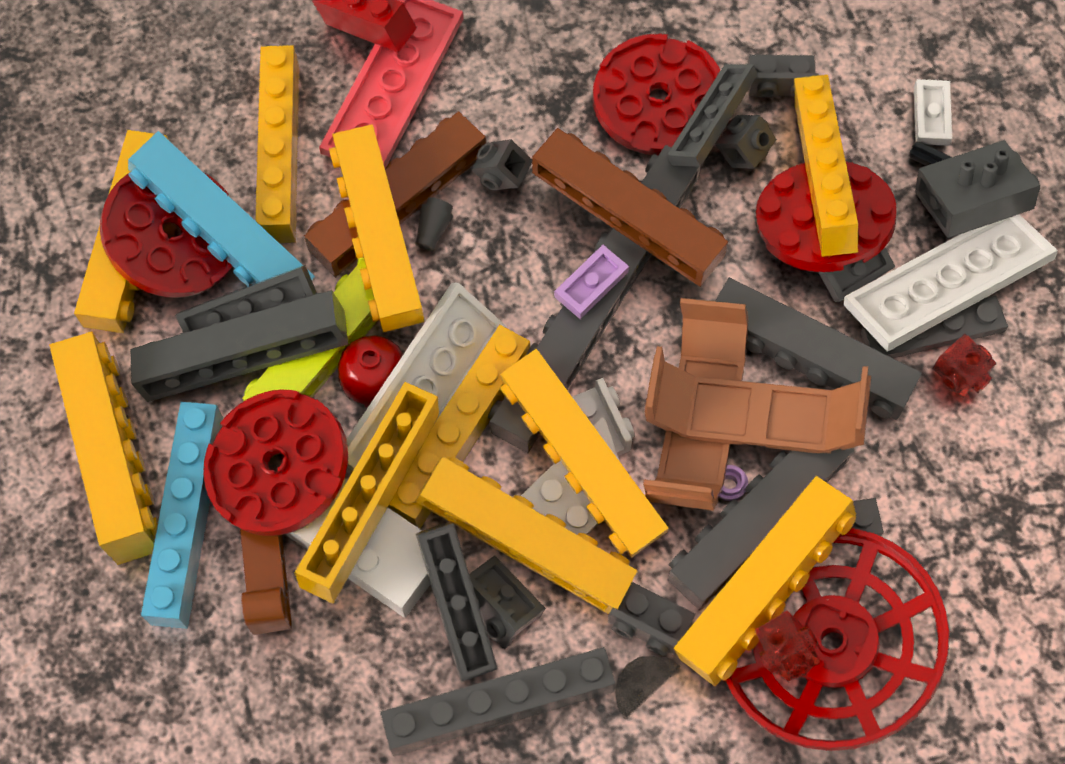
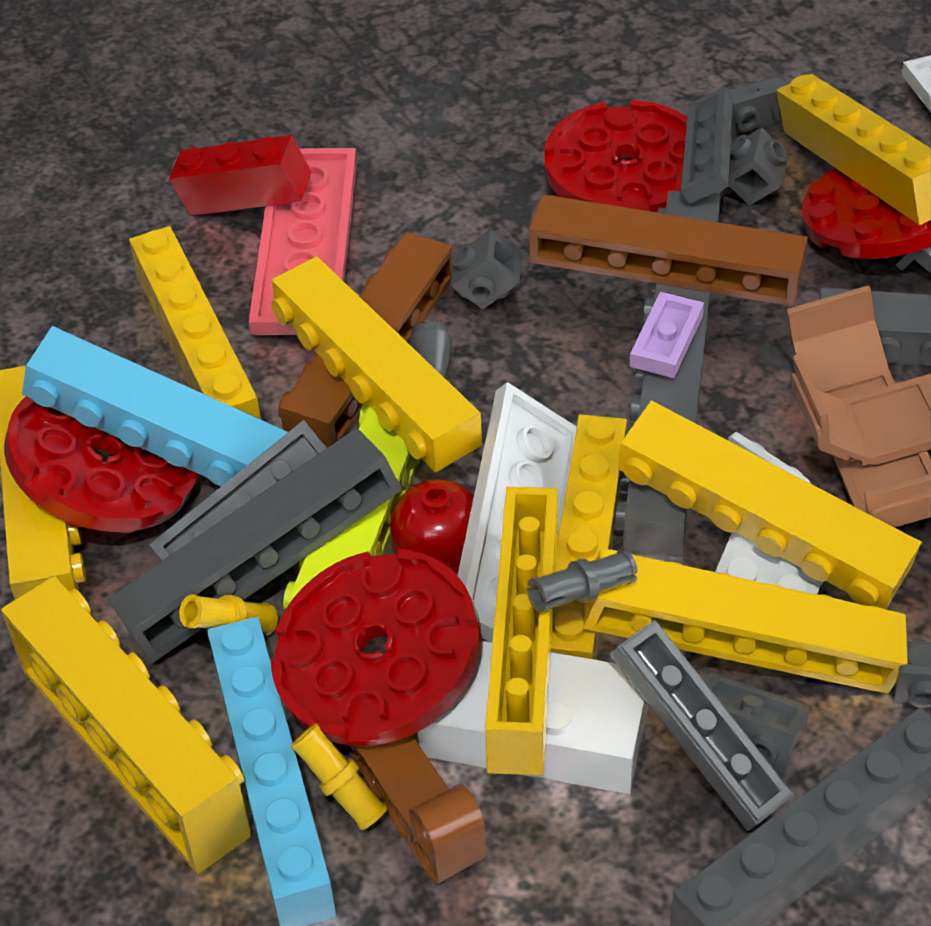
camera: 20 degrees left, 20 degrees down
none -> yellow pin [179,594,278,636]
none -> yellow pin [290,723,387,831]
none -> dark grey pin [527,550,638,612]

